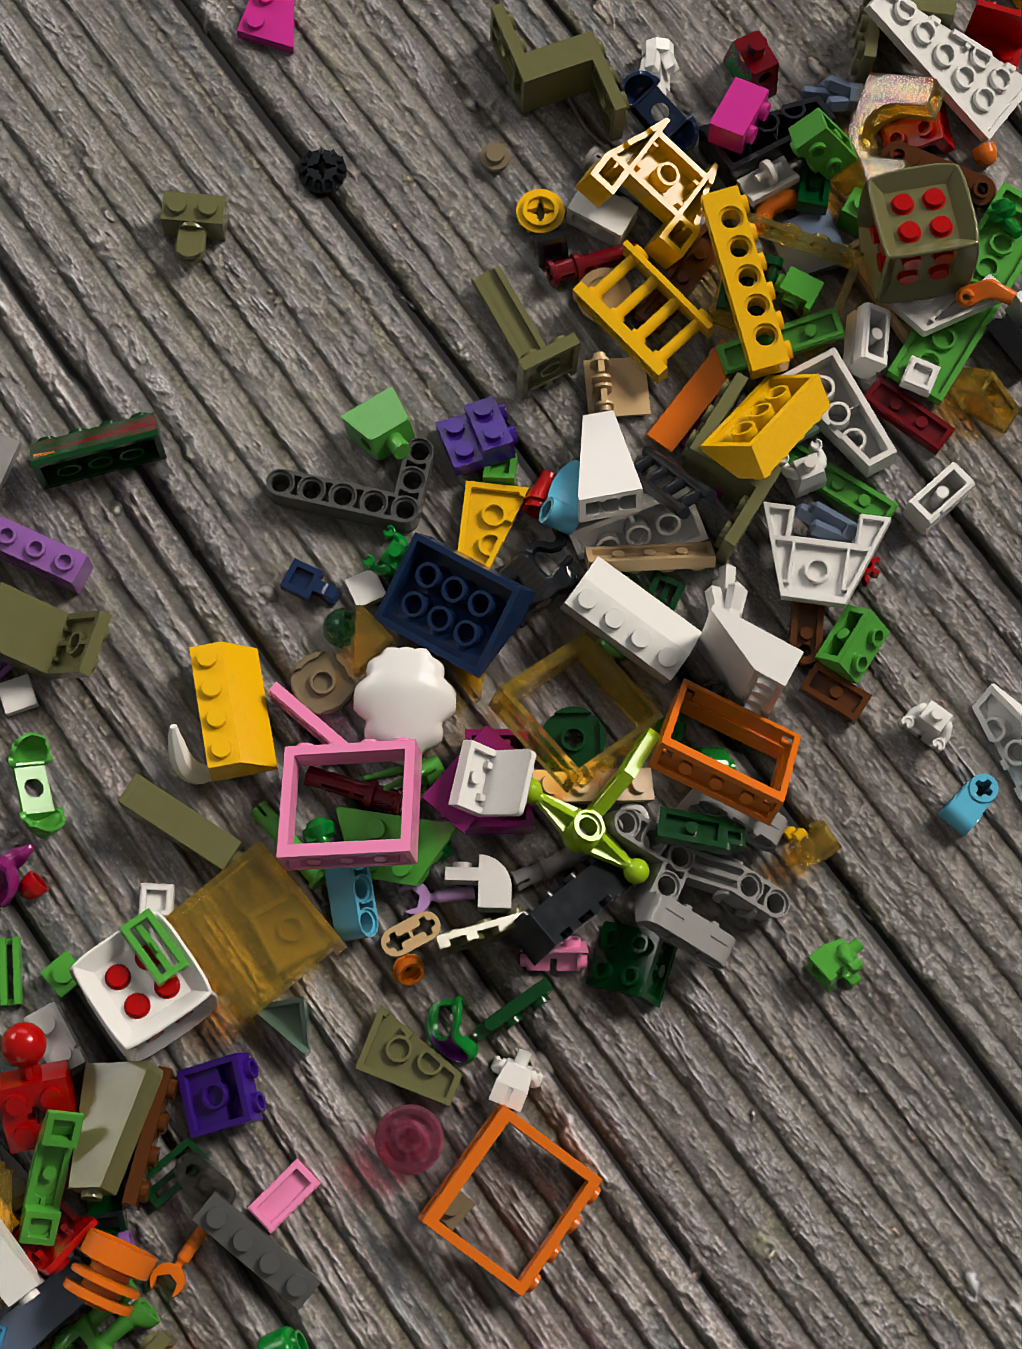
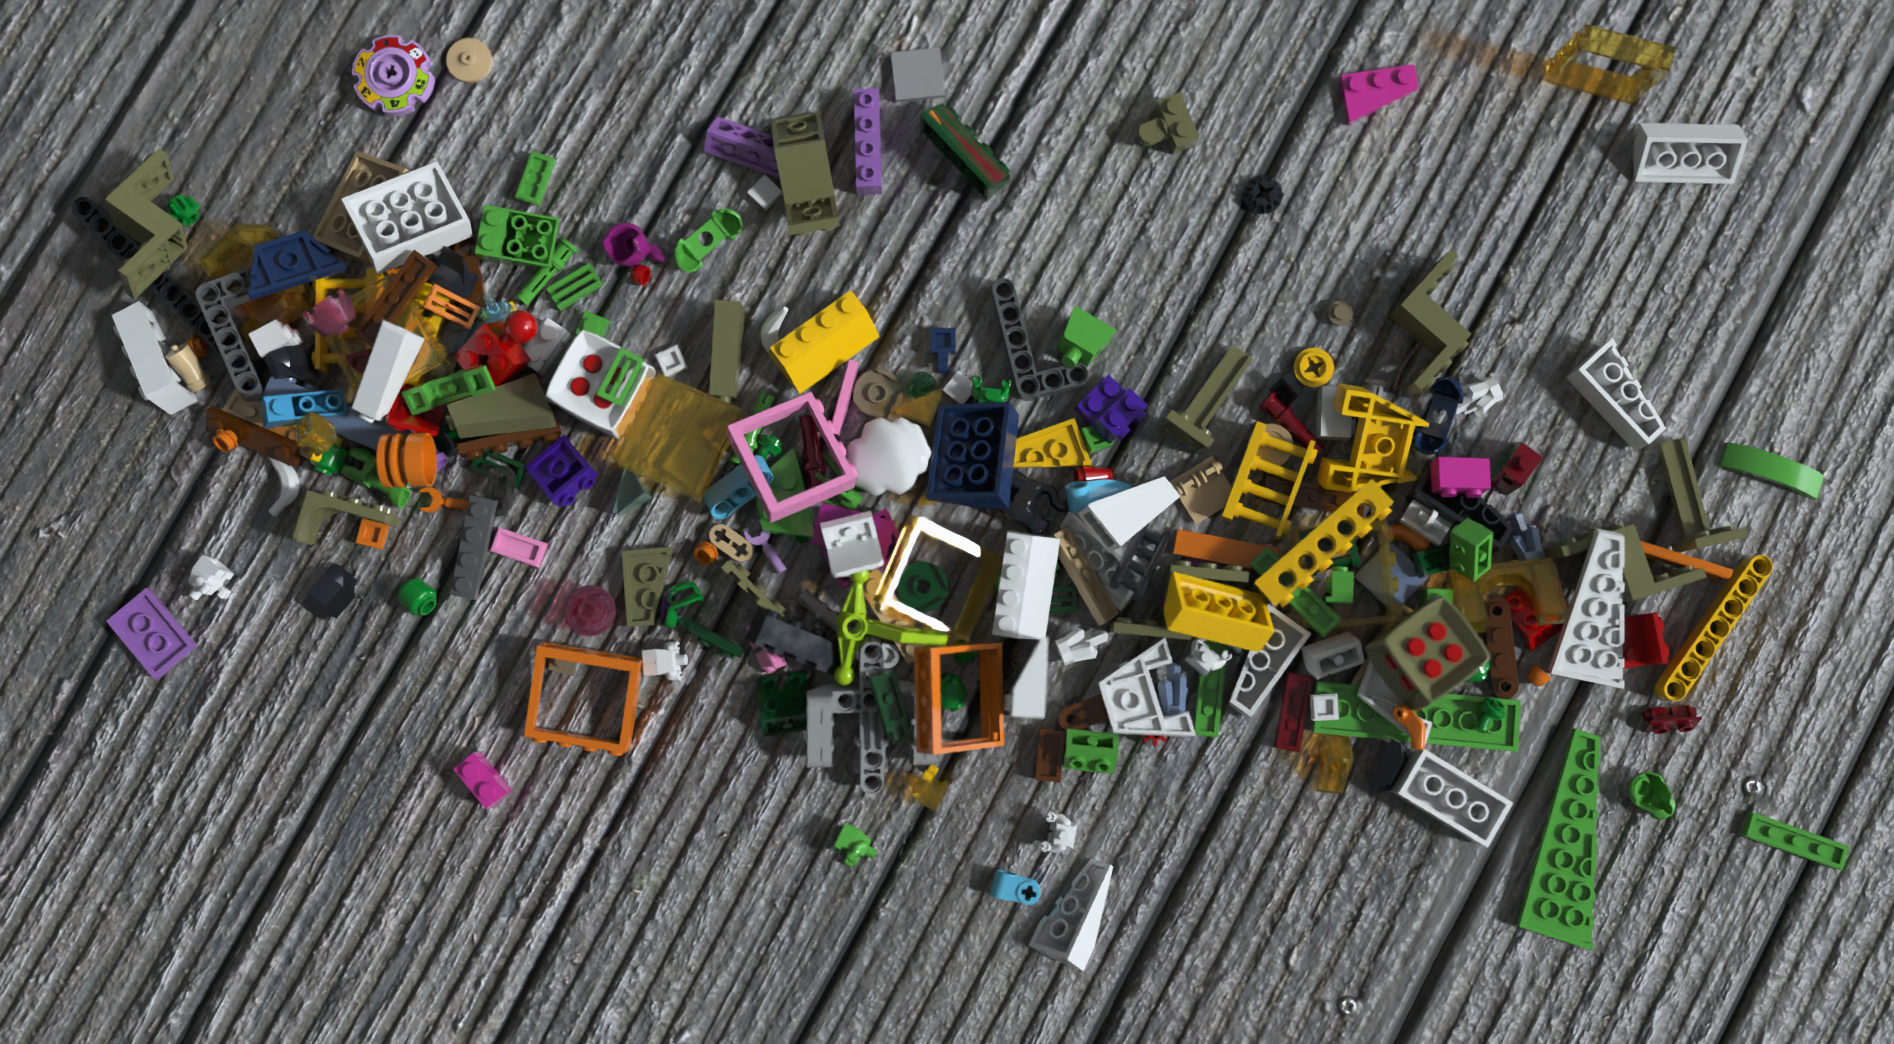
camera: 65 degrees right, 10 degrees up
white brick [445,854,512,913] -> none
white brick [902,462,975,535] -> none

